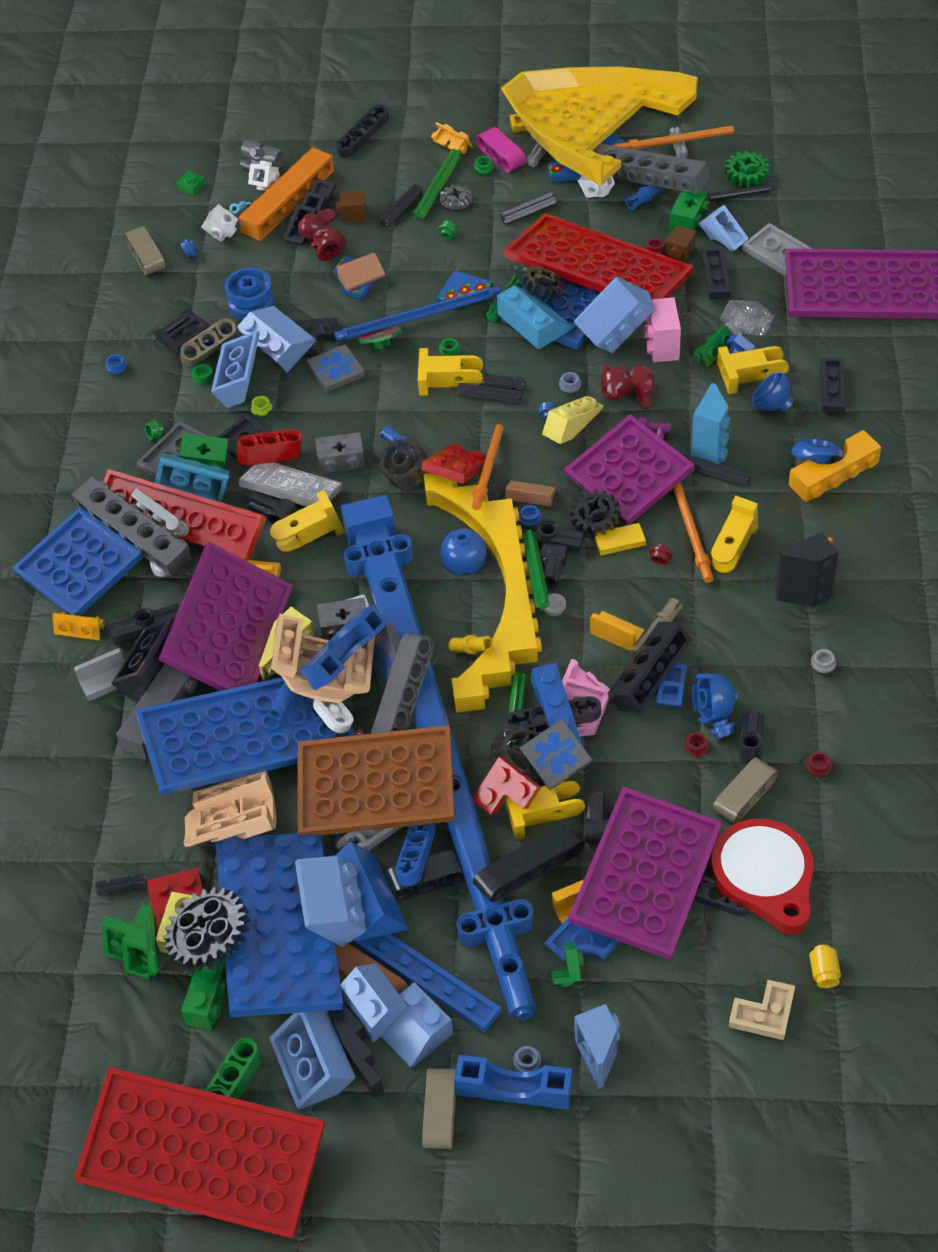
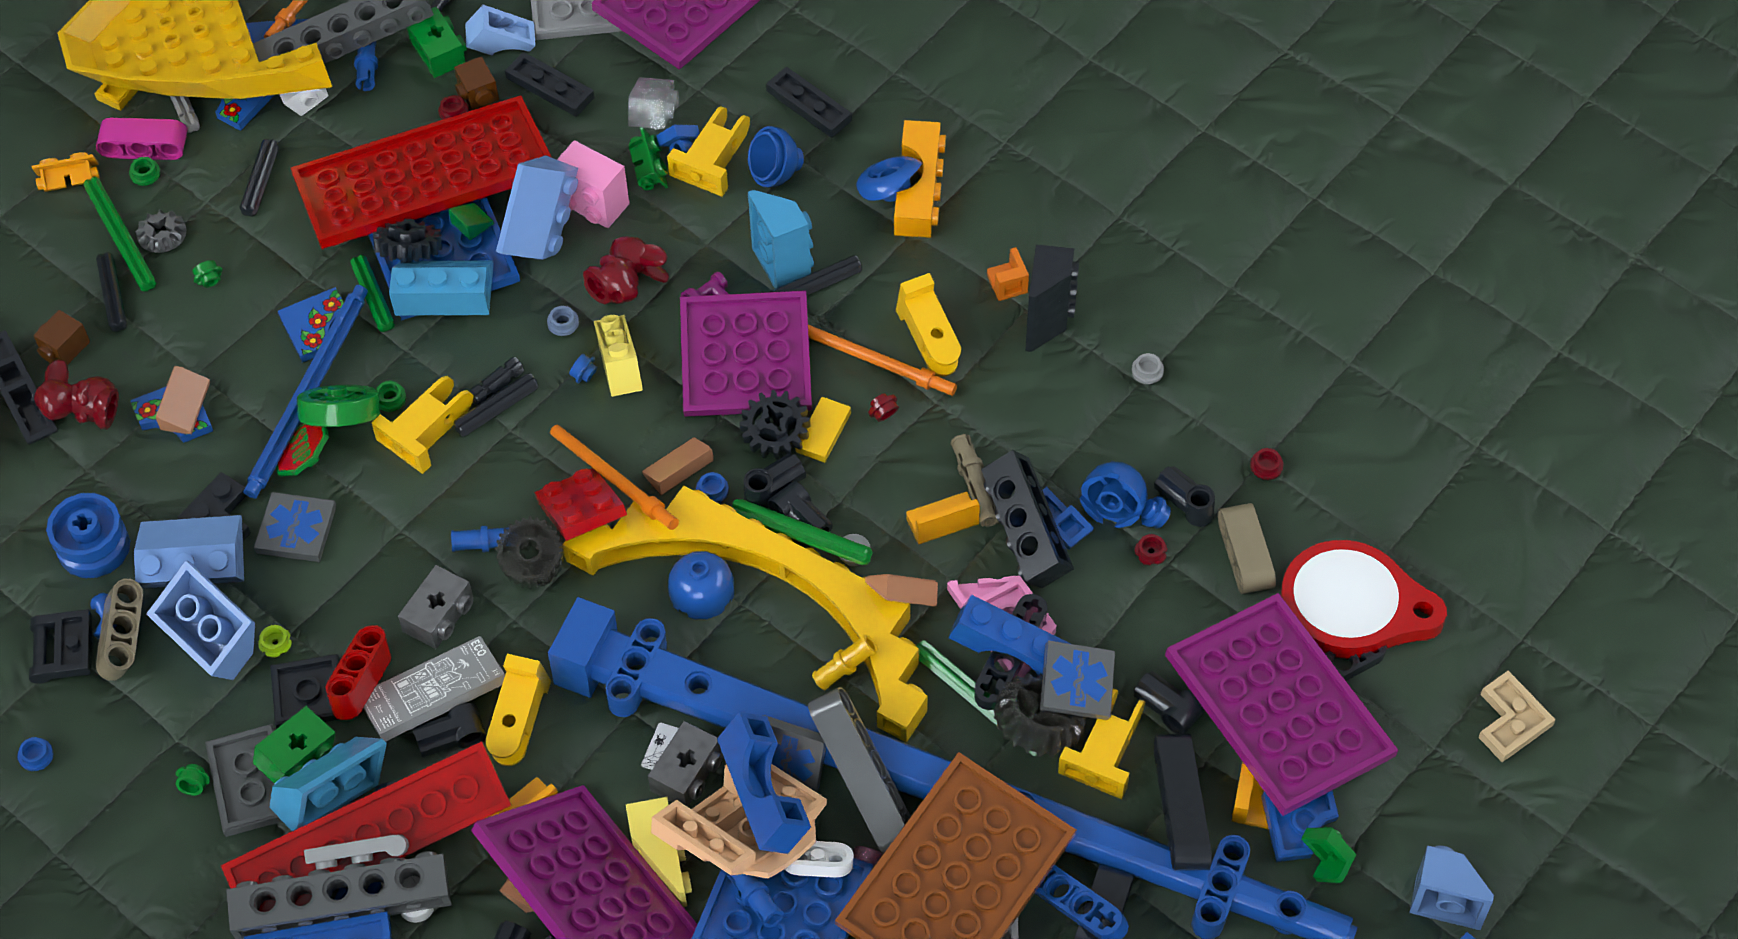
camera: 55 degrees left, 5 degrees up
green tile [191,364,214,385] -> none
plate [472,757,542,815] -> none
yellow brick [809,945,841,988] -> none
none -> green wheel [297,385,380,427]
none -> green slope [448,203,494,240]
none -> nougat slope [865,574,938,606]

